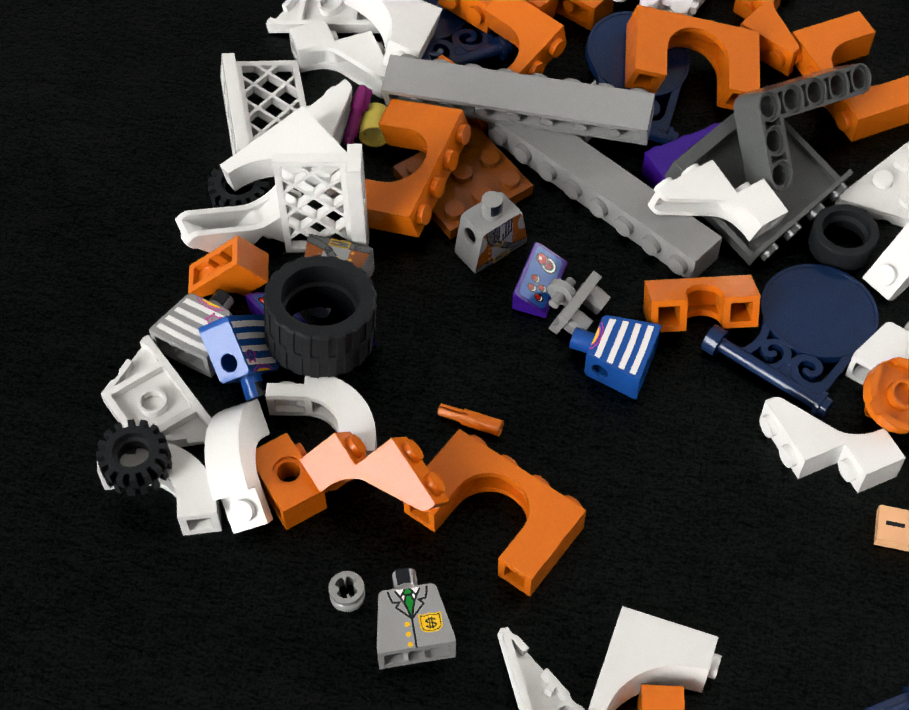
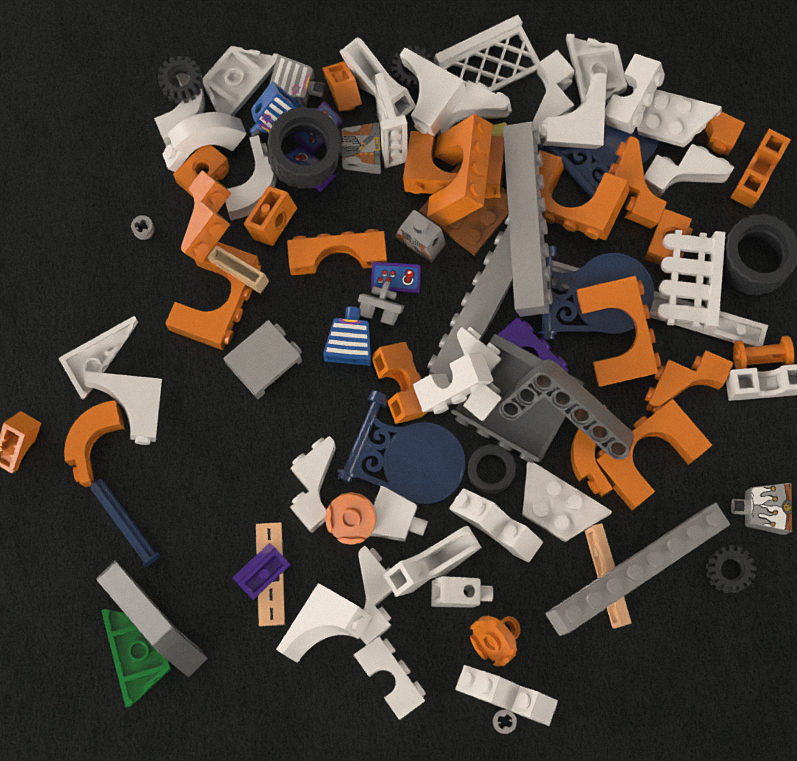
camera: 75 degrees right, 20 degrees up
magenta piece [343,85,372,146] -> none
light grey torso [377,568,456,669] -> none
orange piece [437,403,504,437] -> none
none -> tan piece [208,245,269,294]
none -> light grey panel [223,320,302,399]
none -> orange brick [244,185,297,246]
none -> orange arch [287,229,387,275]
none -> white arch [413,353,494,414]
none -> orange arch [427,113,493,227]
none -> orange arch [571,405,613,498]

